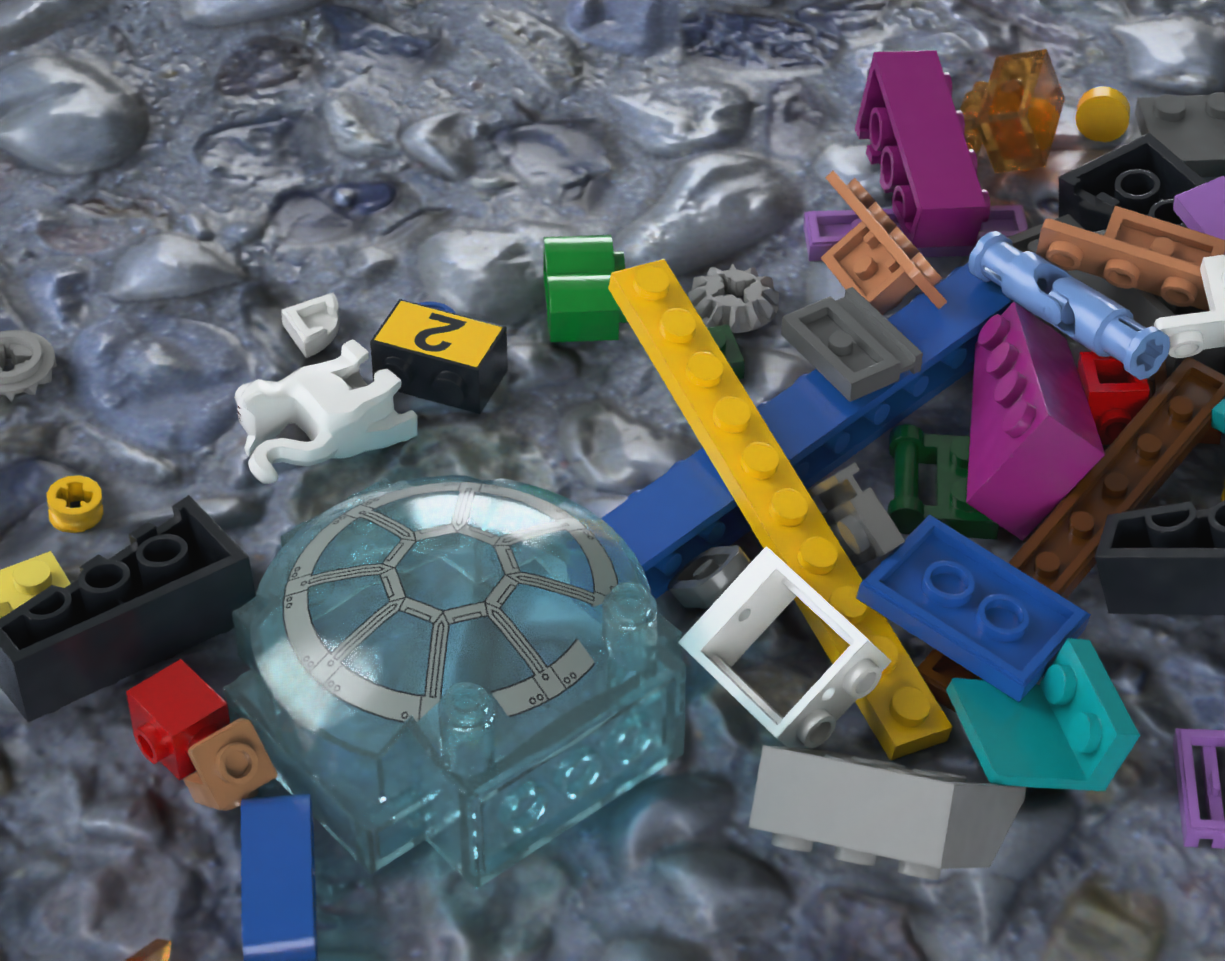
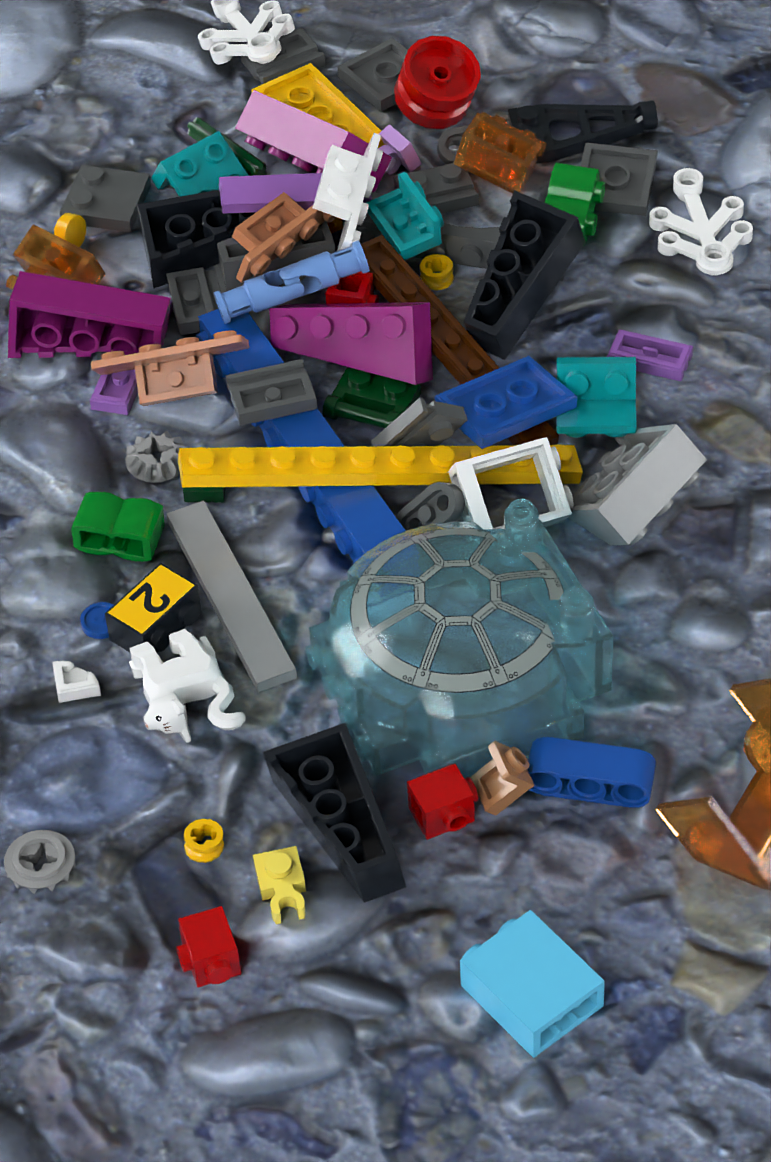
camera: 70 degrees left, 5 degrees up
none -> light grey tile [166,501,297,692]

